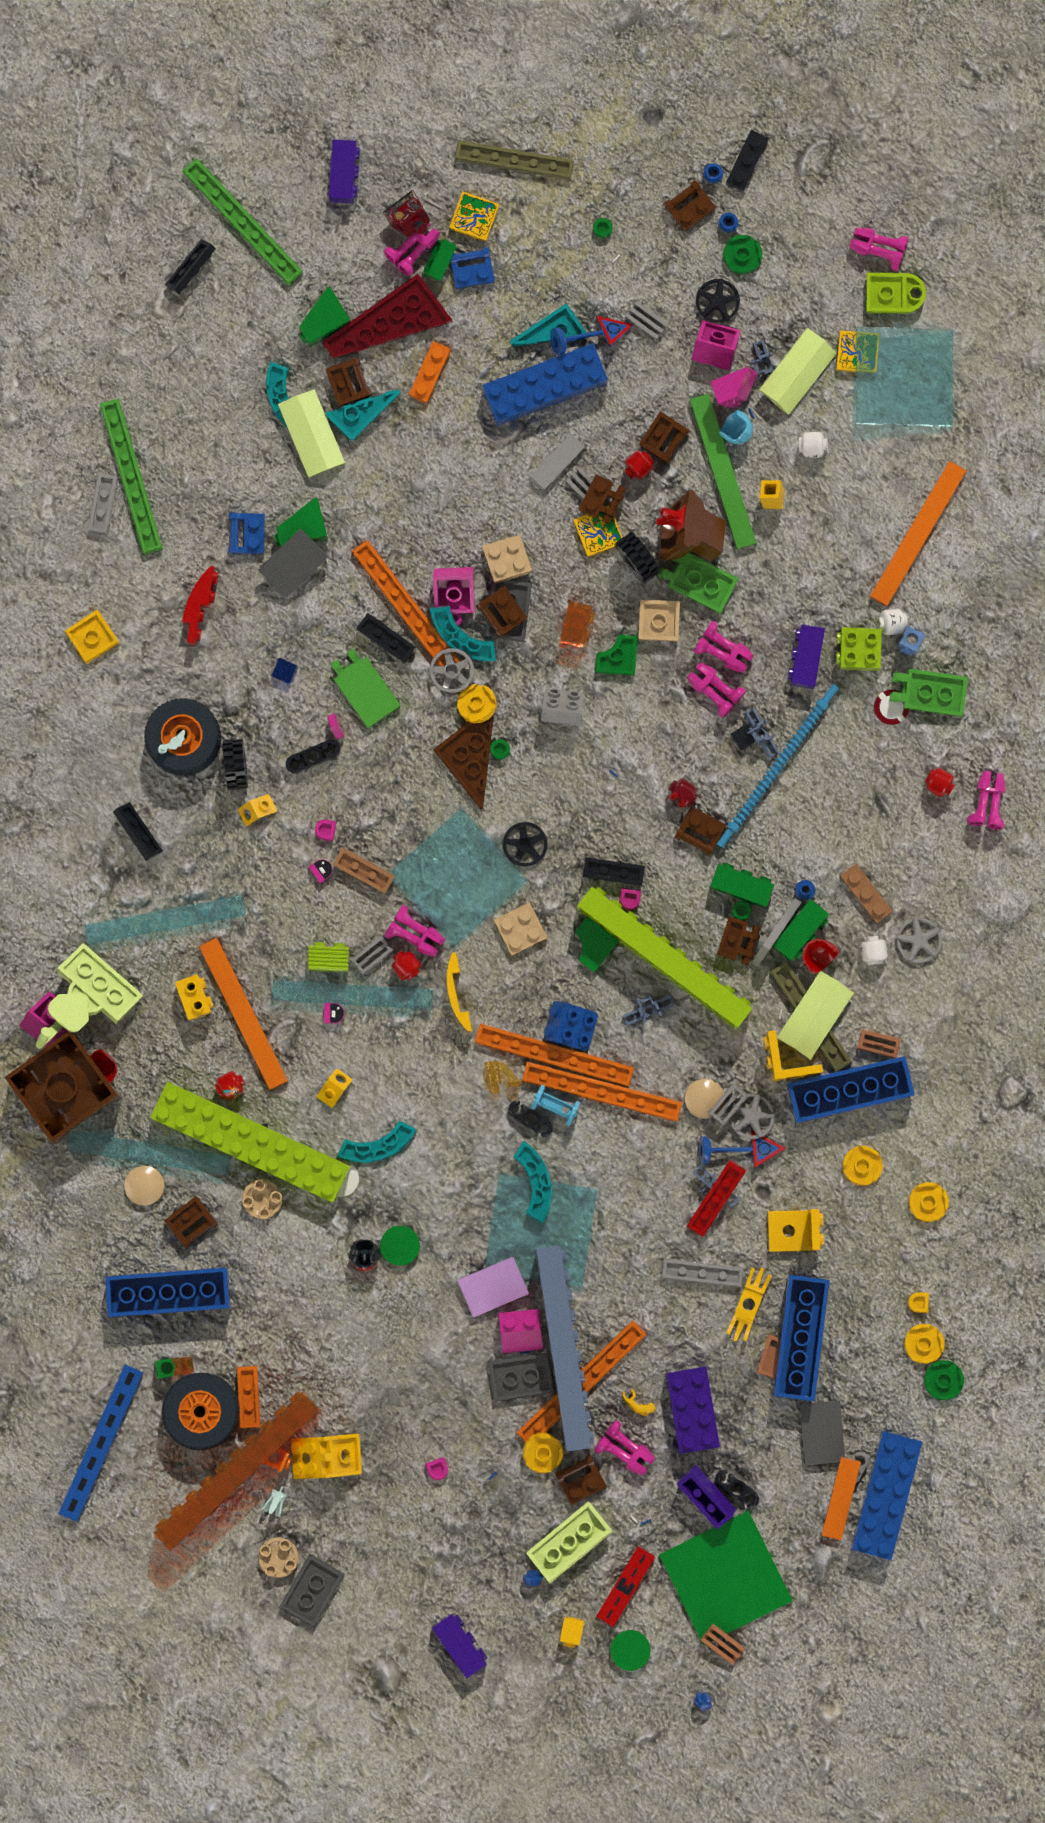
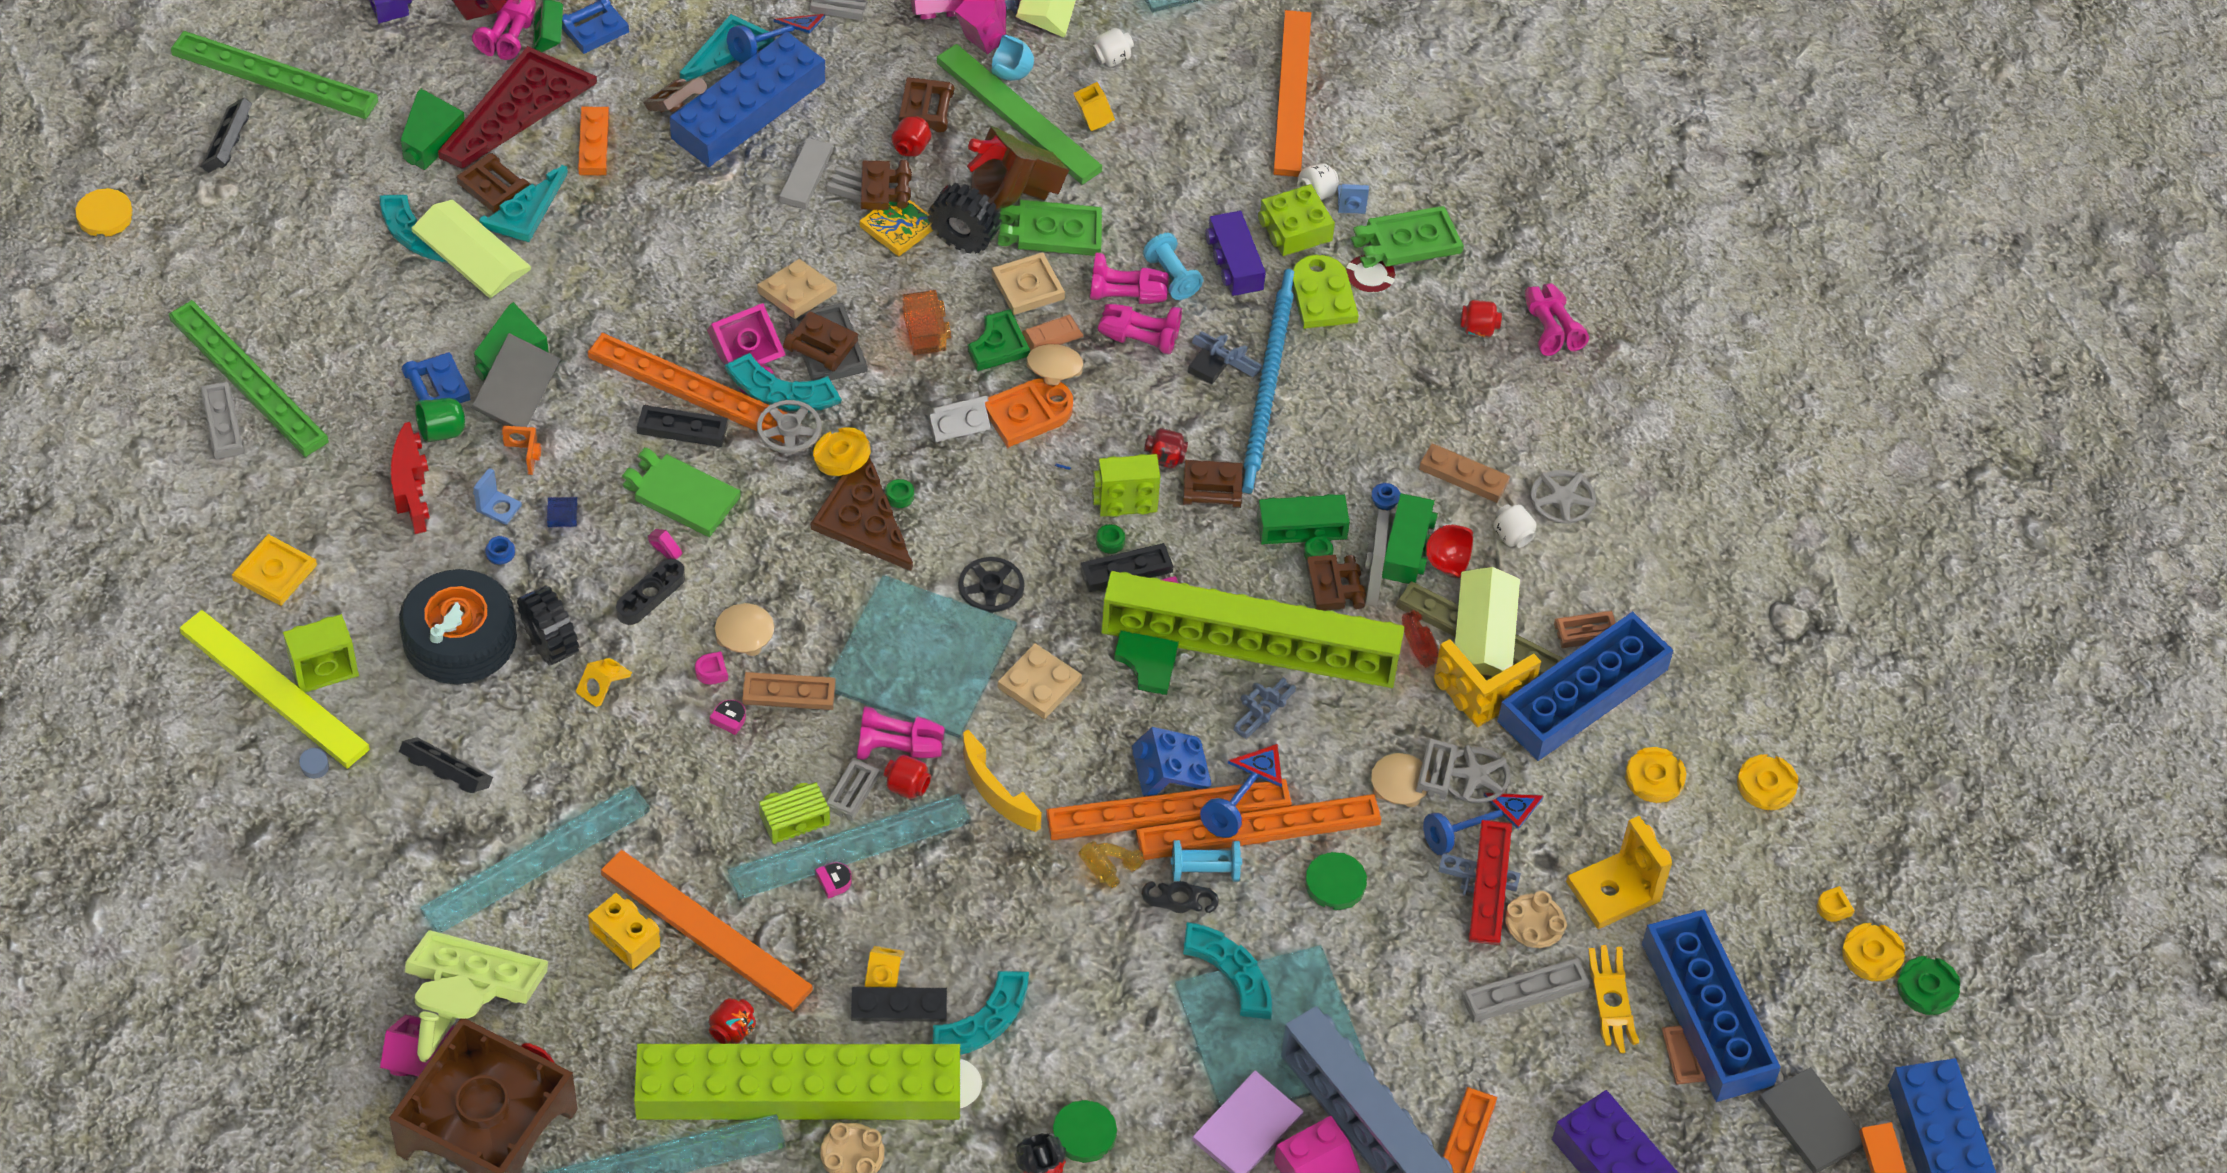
camera: 30 degrees left, 30 degrees down
none -> yellow tile [75,188,133,237]
none -> neon yellow tile [179,610,370,769]
none -> lime brick [283,614,359,693]
none -> sand blue piece [299,748,329,779]
none -> green helmet [415,397,465,443]
none -> medium blue bracket [473,468,522,525]
none -> blue plate [485,536,515,565]
none -> orange bracket [502,426,541,475]
none -> reddish brown plate [643,78,707,113]
none -> tan dish [715,603,774,656]
none -> black plate [851,987,947,1022]
none -> orange tile [985,378,1073,448]
none -> nougat tile [1022,314,1083,350]
none -> tan dish [1026,344,1083,385]
none -> lime brick [1092,454,1161,517]
none -> green tile [1096,524,1125,554]
none -> medium azure hose [1143,233,1203,300]
none -> blue piece [1200,744,1282,838]
none -> lime plate [1292,255,1359,329]
none -> green tile [1305,852,1367,910]
none -> clear red tile [1402,610,1439,668]
none -> tan dish [1505,891,1567,949]

